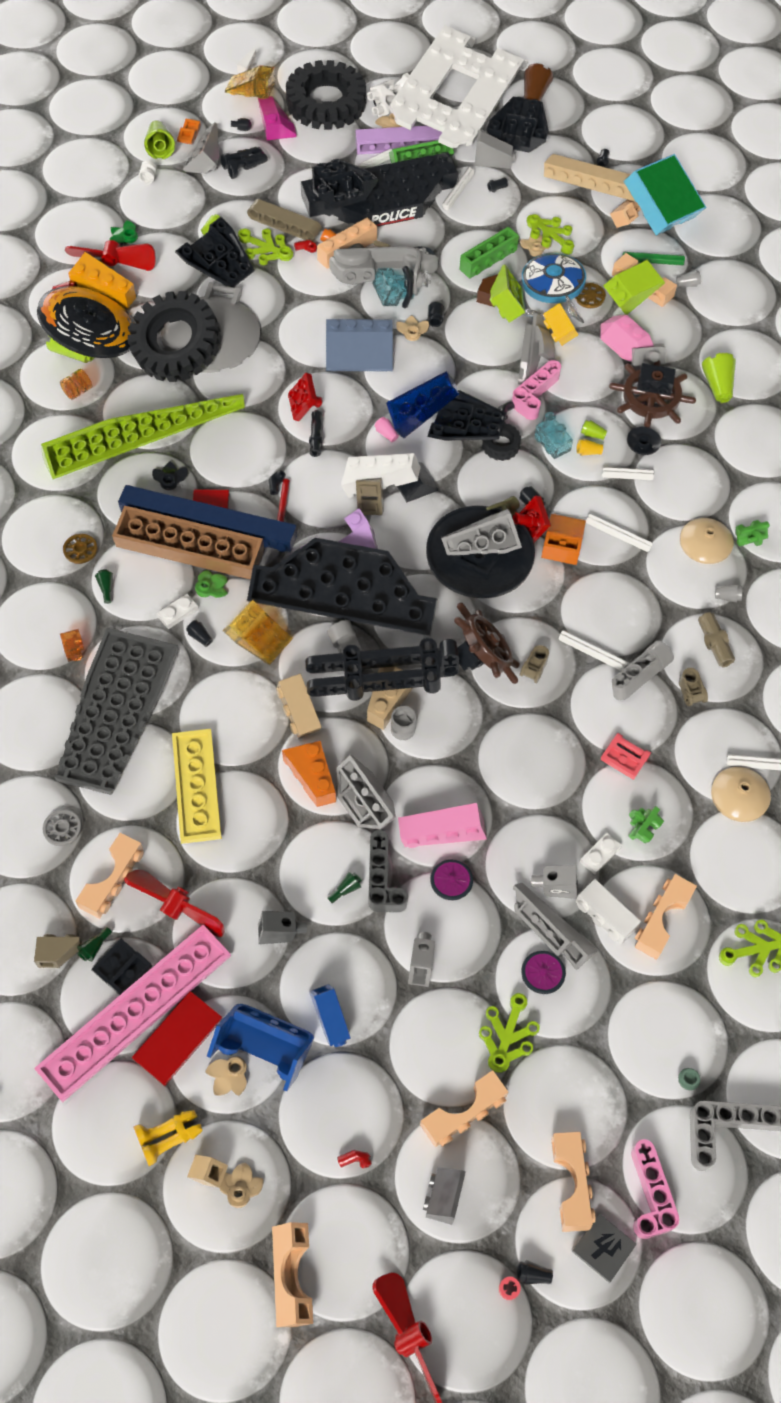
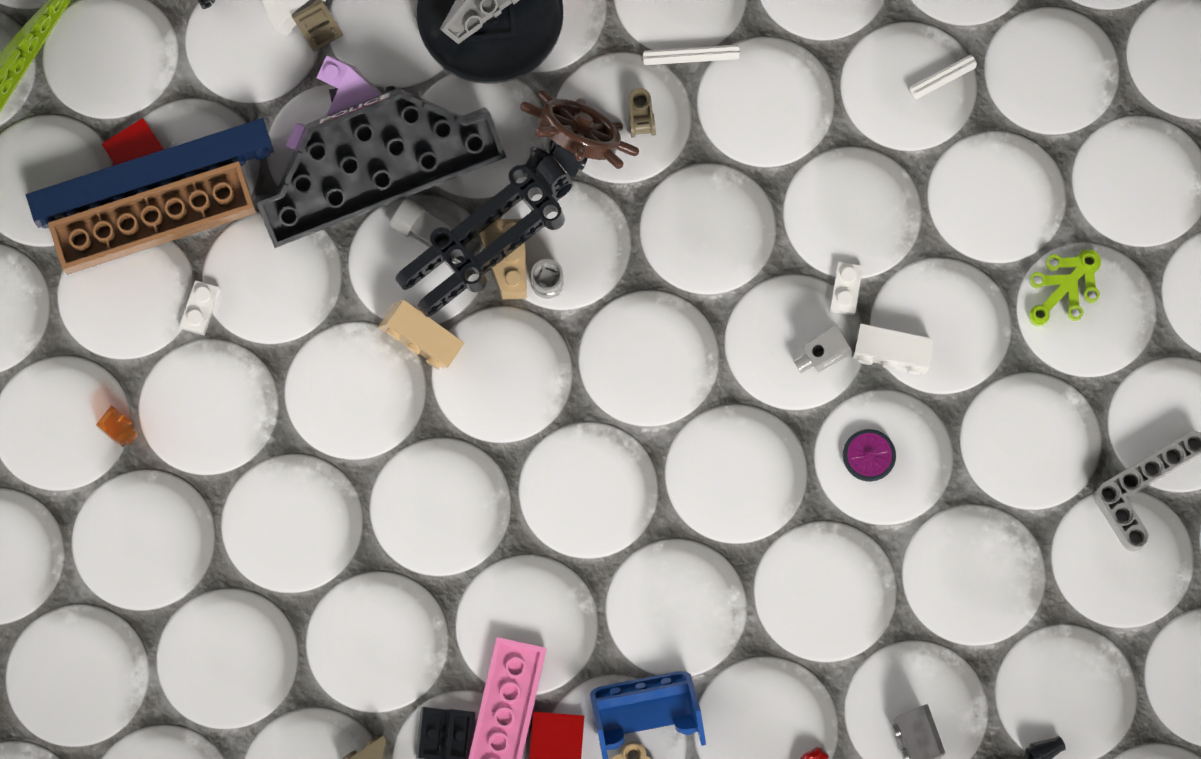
camera: 30 degrees left, 15 degrees up
light grey wheel [43,810,81,846] -> none
dark grey wing [55,628,179,795] -> none
pearl gold wheel [63,534,98,564] -> none
light nougat arch [75,833,144,919] -> none
dark green cone [77,927,112,962] -> none
dark green cone [95,569,113,604] -> none
red piece [124,869,224,938] -> none
black plate [152,461,188,490] -> none
light yellow plate [172,729,222,844] -> none
black cone [186,620,213,647] -> none
bright green plate [195,570,228,598] -> none
clear yellow slope [222,600,293,665] -> none
dark grey torso [258,911,307,944] -> none
black arm [268,470,286,495] -> none
red bar [277,479,290,522] -> none
orange wedge [282,741,336,807] -> none
blue slope [309,984,351,1047] -> none
dark green cone [327,872,362,904] -> none
light grey wedge [336,755,396,830] -> none
dark grey beam [368,830,408,912] -> none
bright pink wedge [398,803,487,848] -> none
light grey torso [408,932,435,987] -> none
light nougat arch [420,1070,508,1148] -> none
magenta wheel [430,859,473,901] -> none
lime plant [479,993,540,1073] -> none
light grey wedge [513,883,597,970] -> none
light nougat arch [551,1132,595,1232] -> none
dark grey tile [572,1213,637,1283] -> none
coral plate [600,733,652,780] -> none
light grey beam [612,641,674,700] -> none
bright green hips [628,806,664,843] -> none
bright pink beam [631,1139,679,1239] -> none
light nougat arch [635,874,697,960] -> none
dark tan piece [678,668,708,706] -> none
sand green plate [678,1068,700,1091] -> none
tan dish [711,767,771,822] -> none

